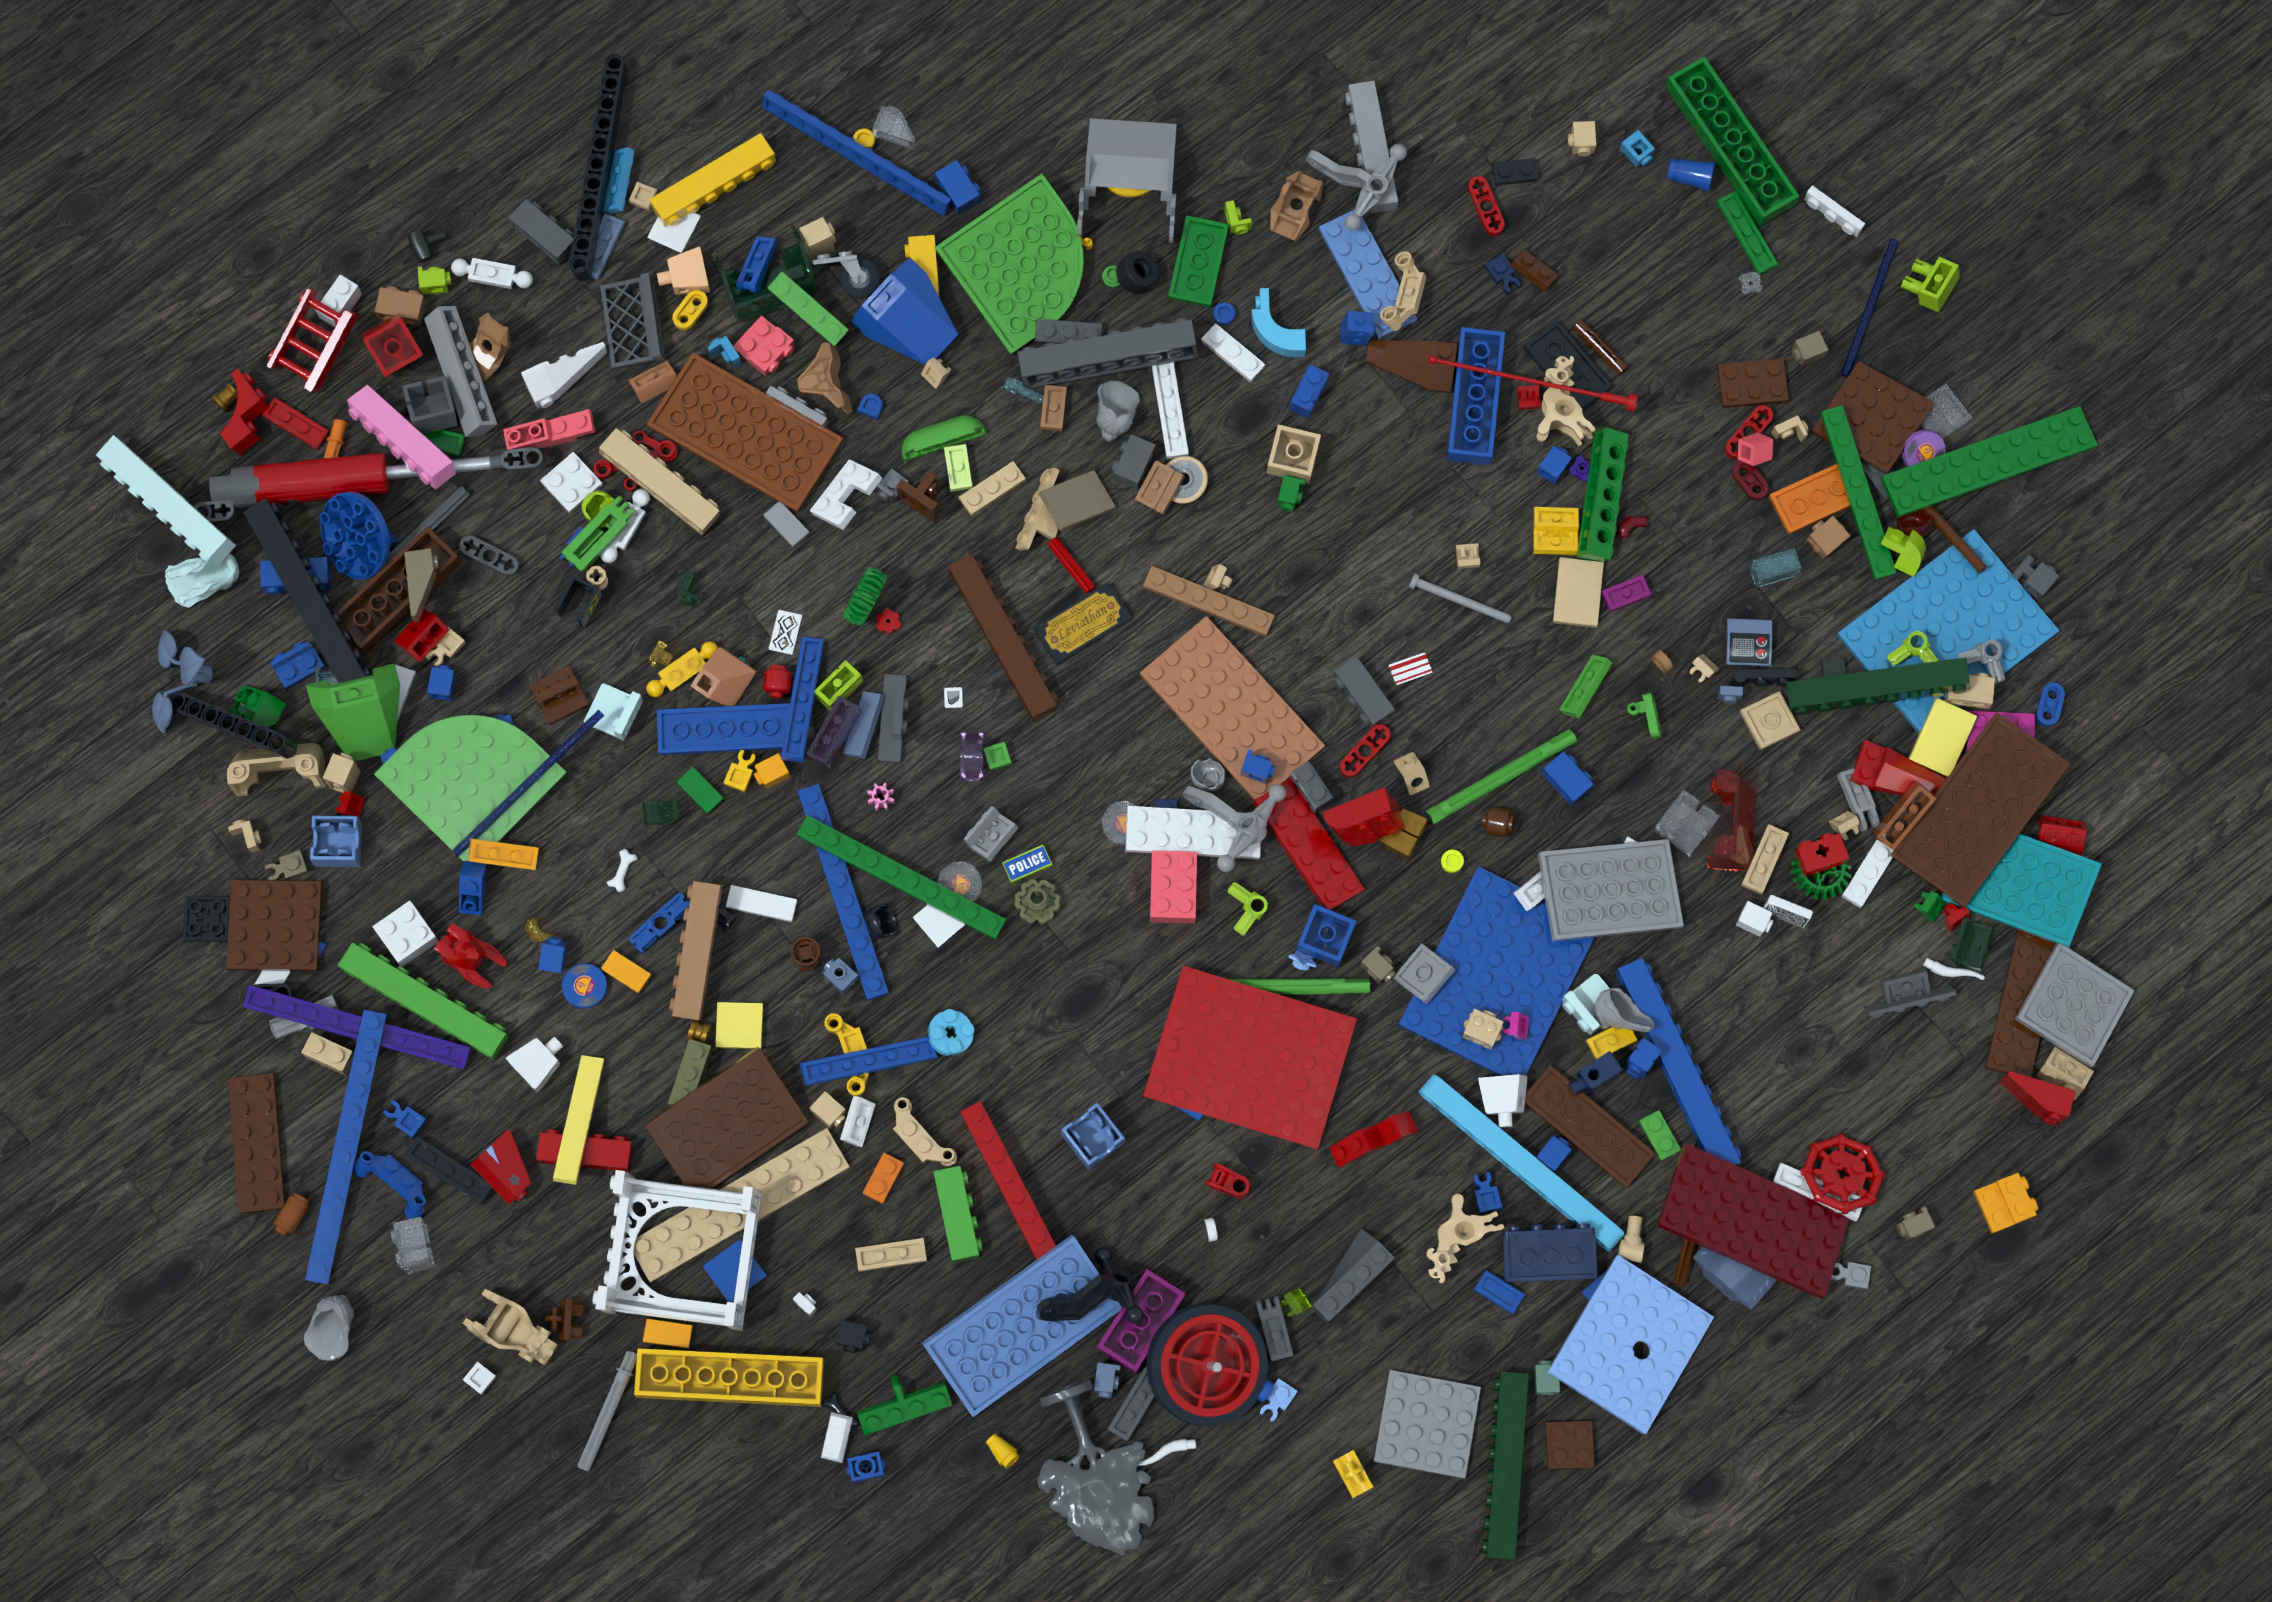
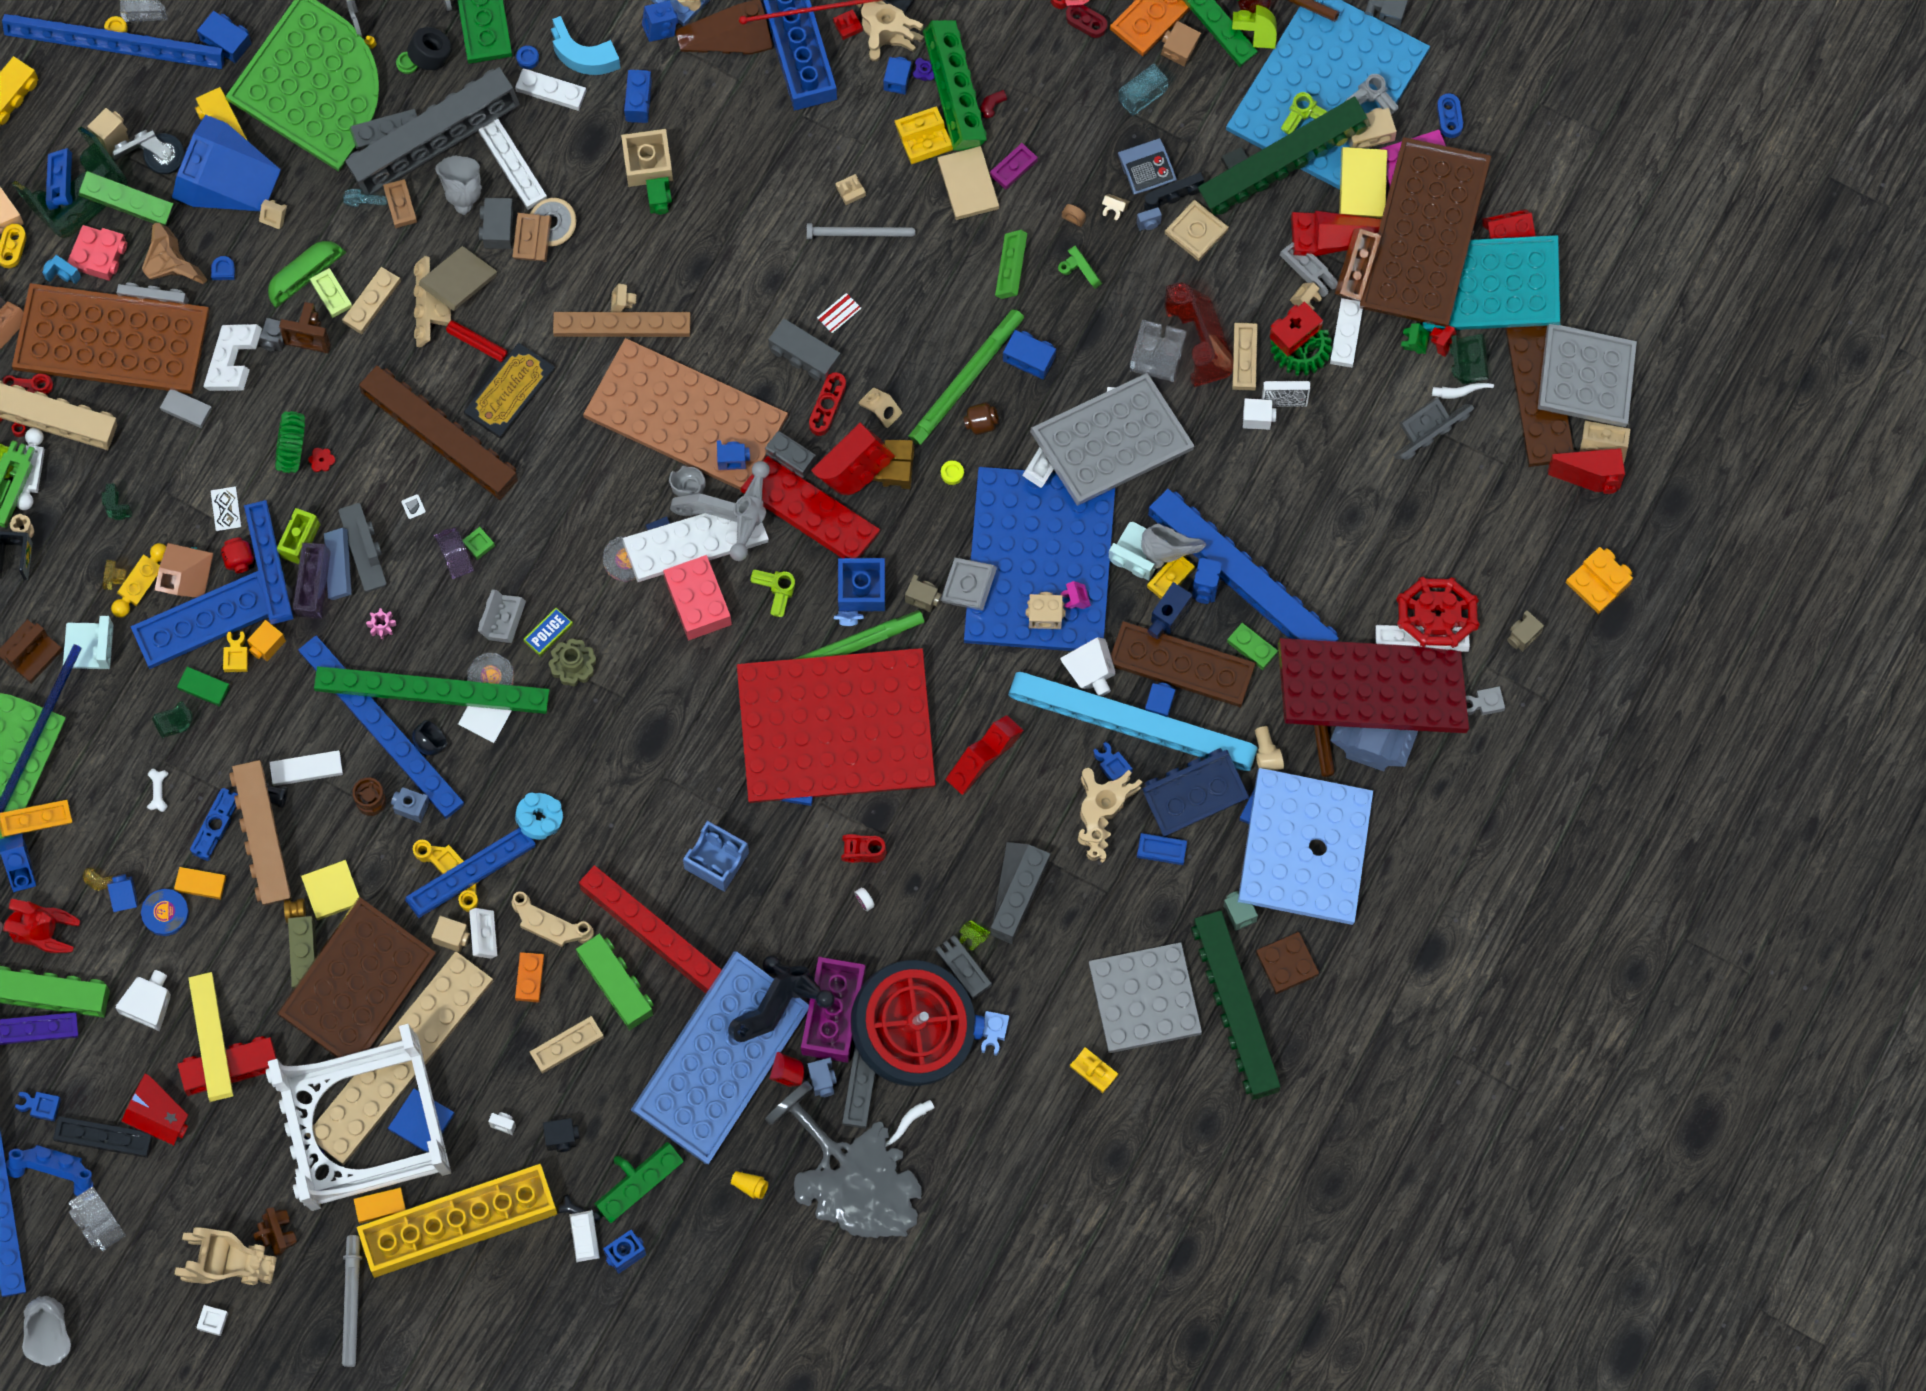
camera: 20 degrees left, 5 degrees down
none -> red brick [770,1052,804,1087]

